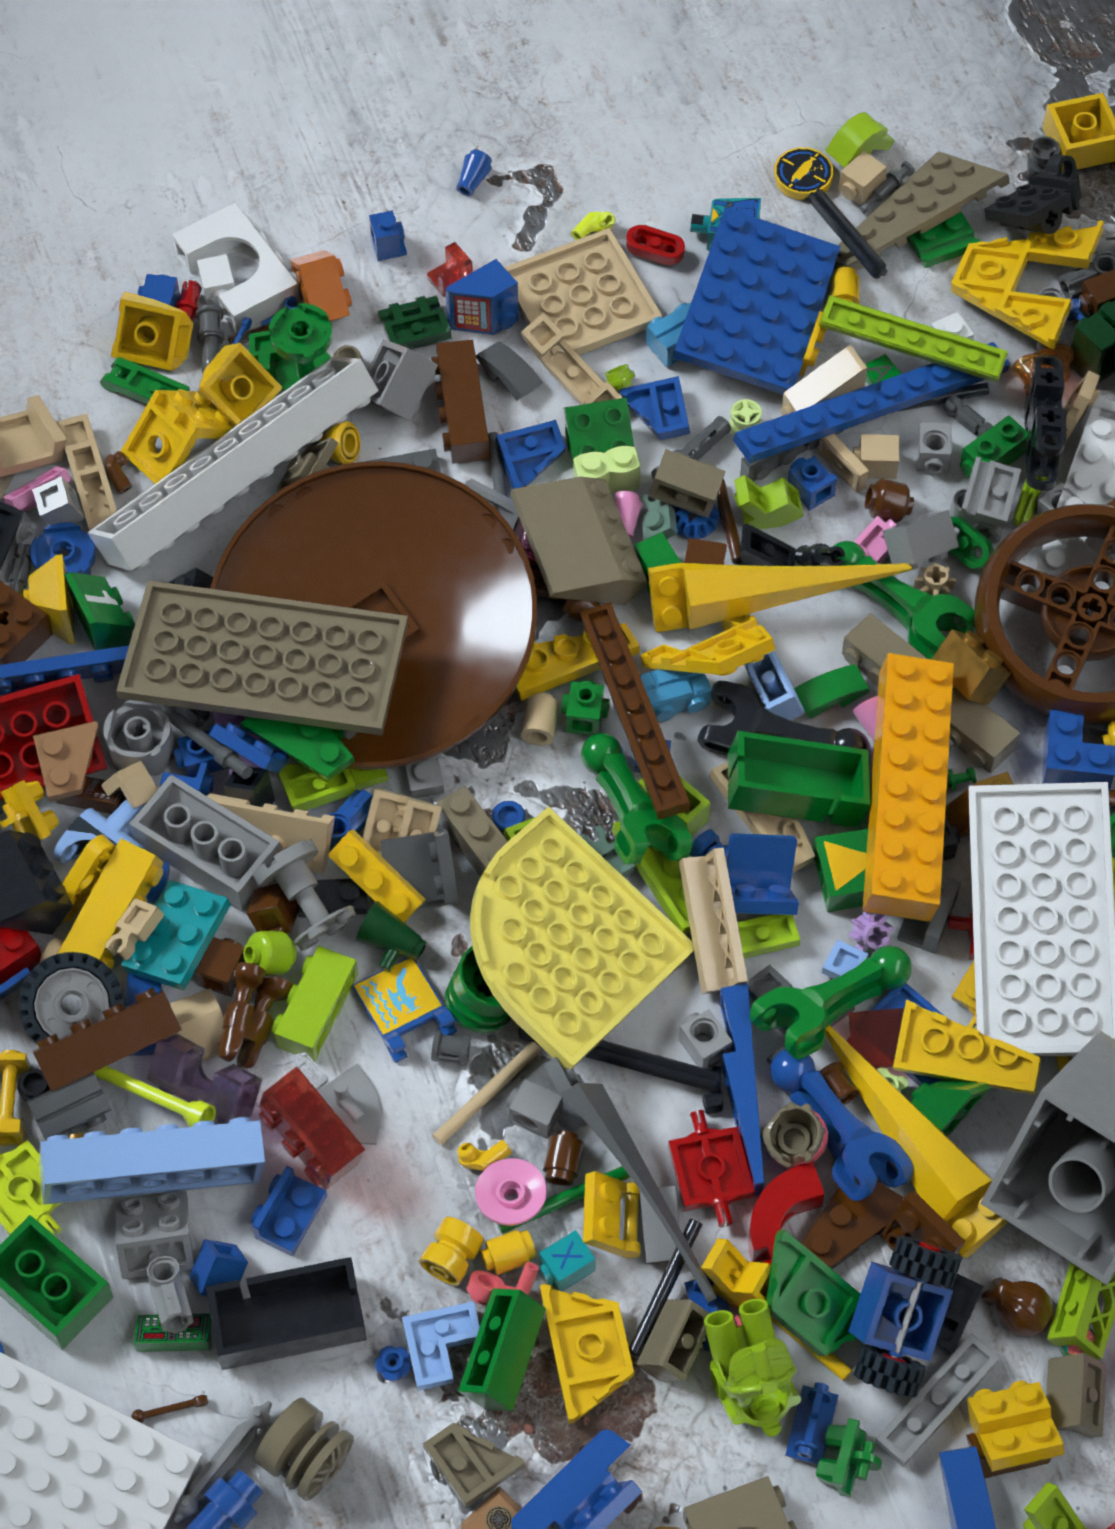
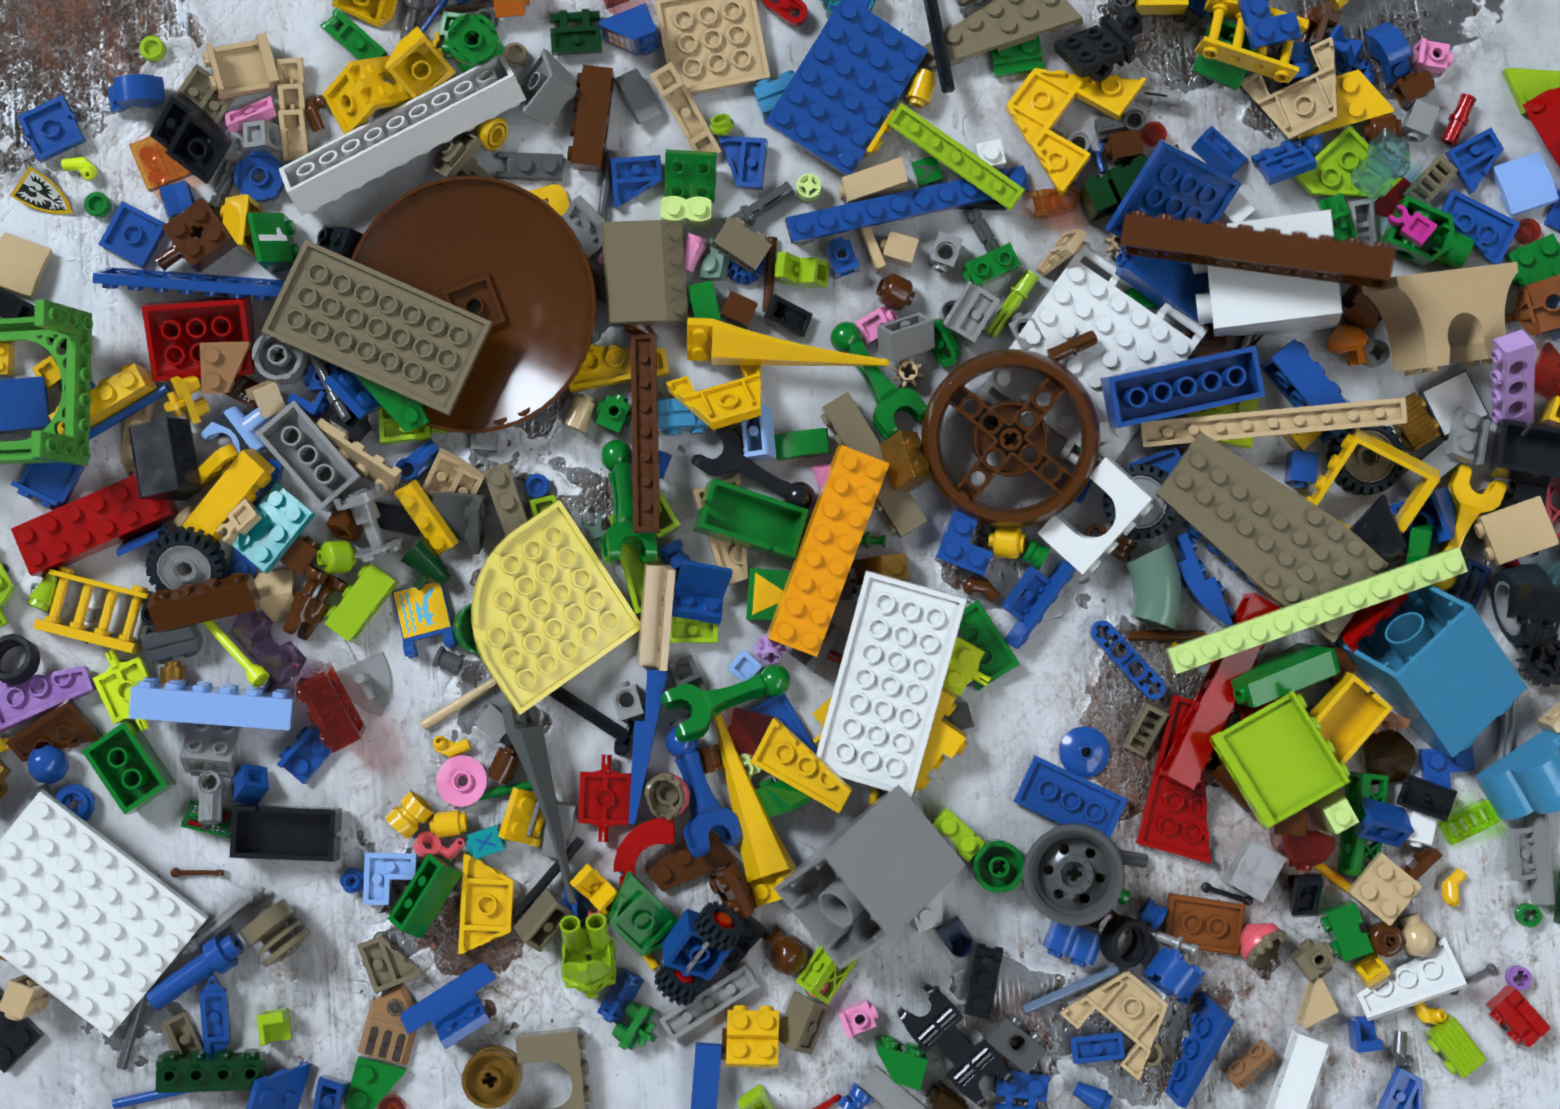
camera: 15 degrees right, 25 degrees up
black pin [795,543,845,566] -> none
black piece [1024,355,1066,491] -> none

